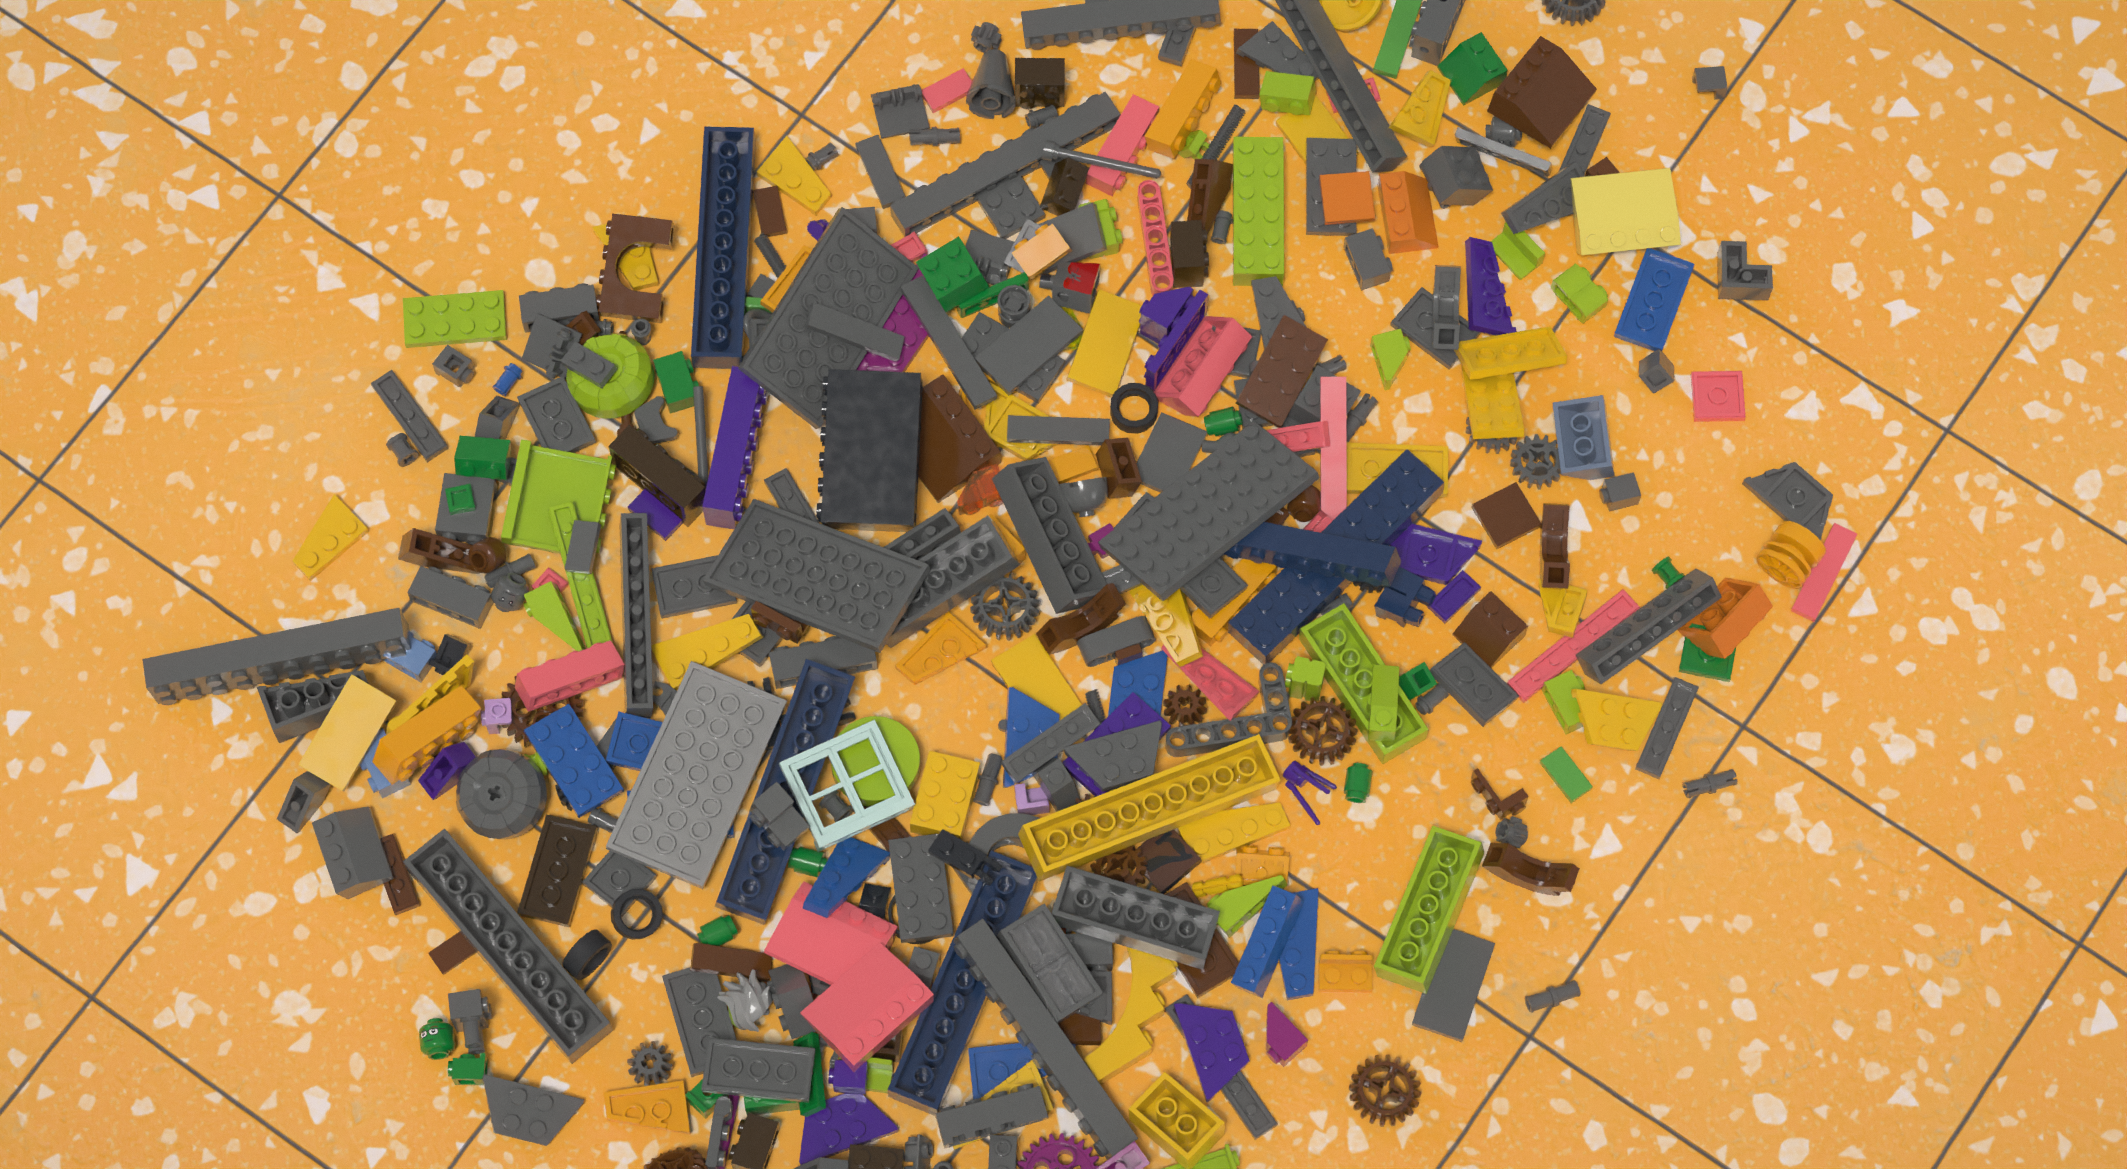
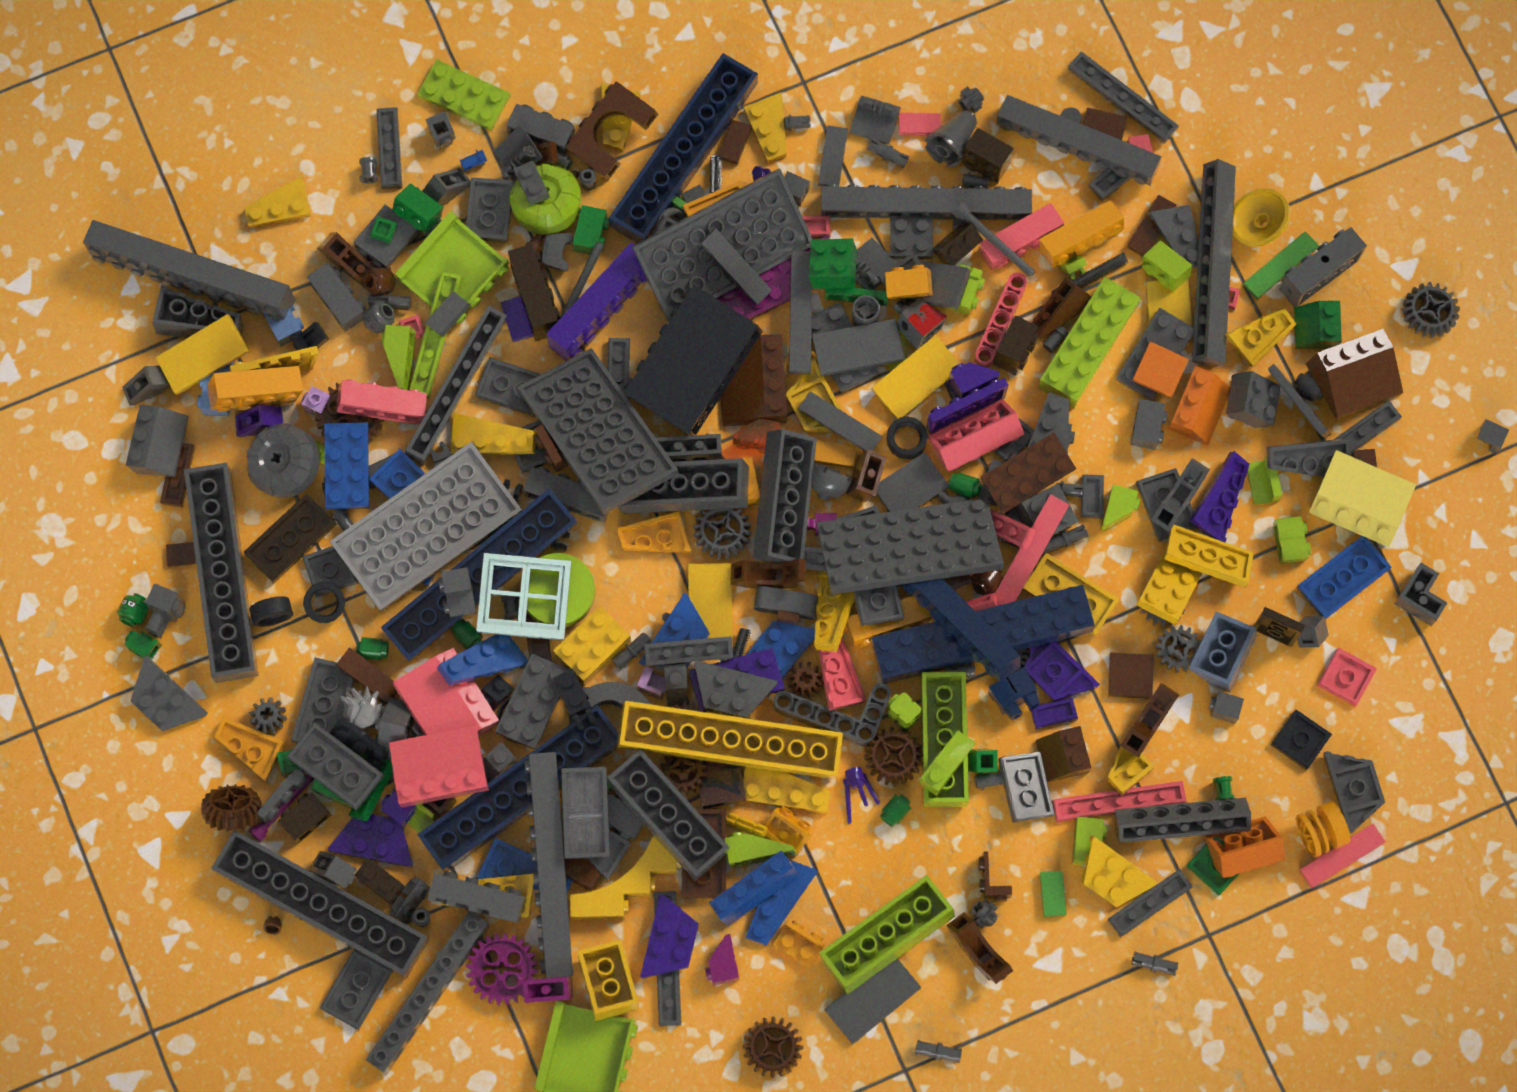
camera: 30 degrees right, 5 degrees up
none -> black hinge [329,716,389,769]
none -> dark grey tile [1081,474,1104,519]
none -> dark brown tile [1253,607,1305,647]
none -> black tile [1271,709,1332,770]

